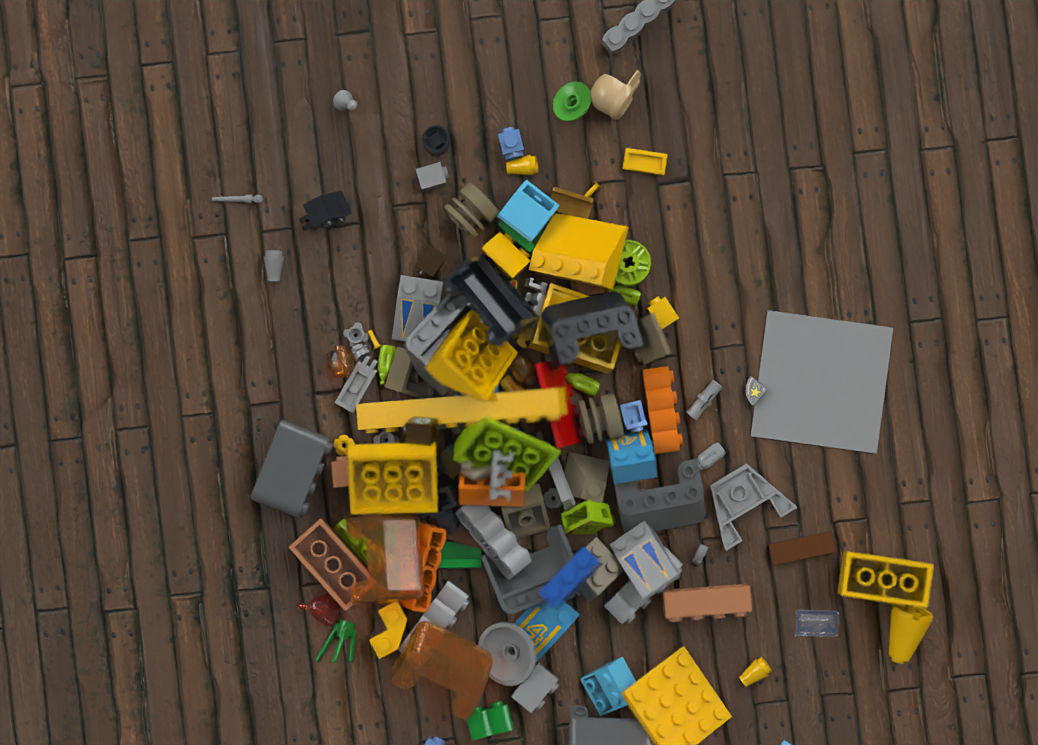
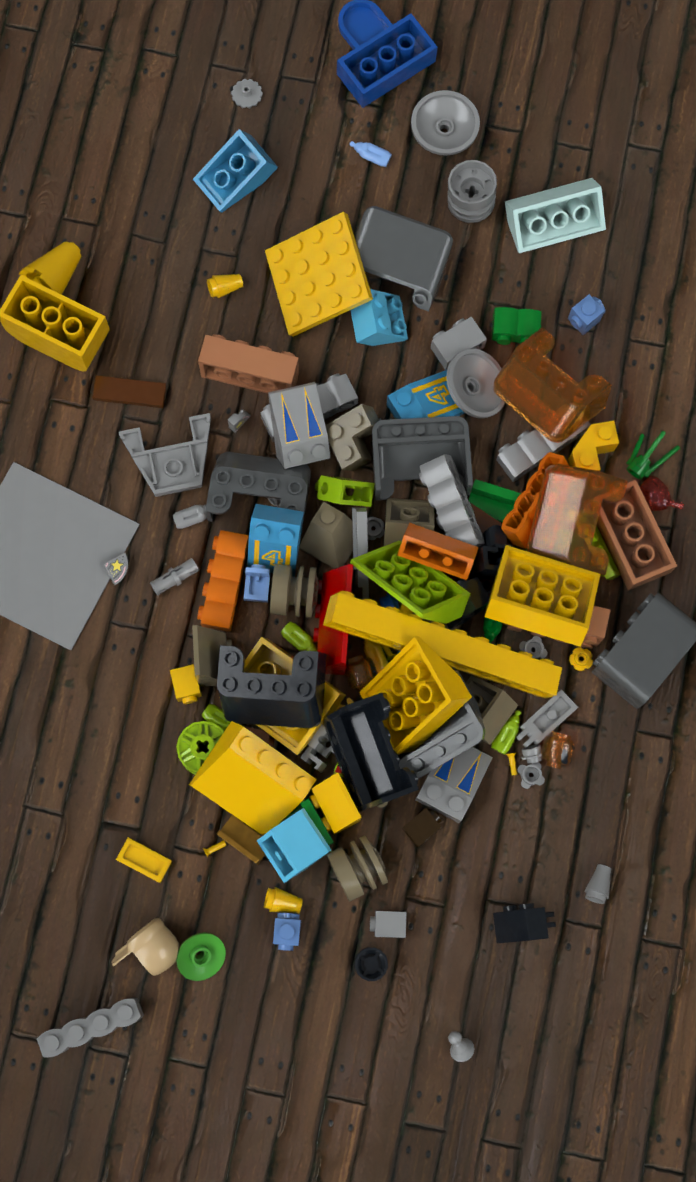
camera: 165 degrees left, 10 degrees down
light grey piece [212,195,263,203] -> none
dark brown brick [404,417,438,445] -> none
dark tan arm [461,461,492,481] -> none
light grey piece [490,450,513,500] -> none
blue brick [539,547,603,611] -> none
clear slope [795,610,840,637] -> none

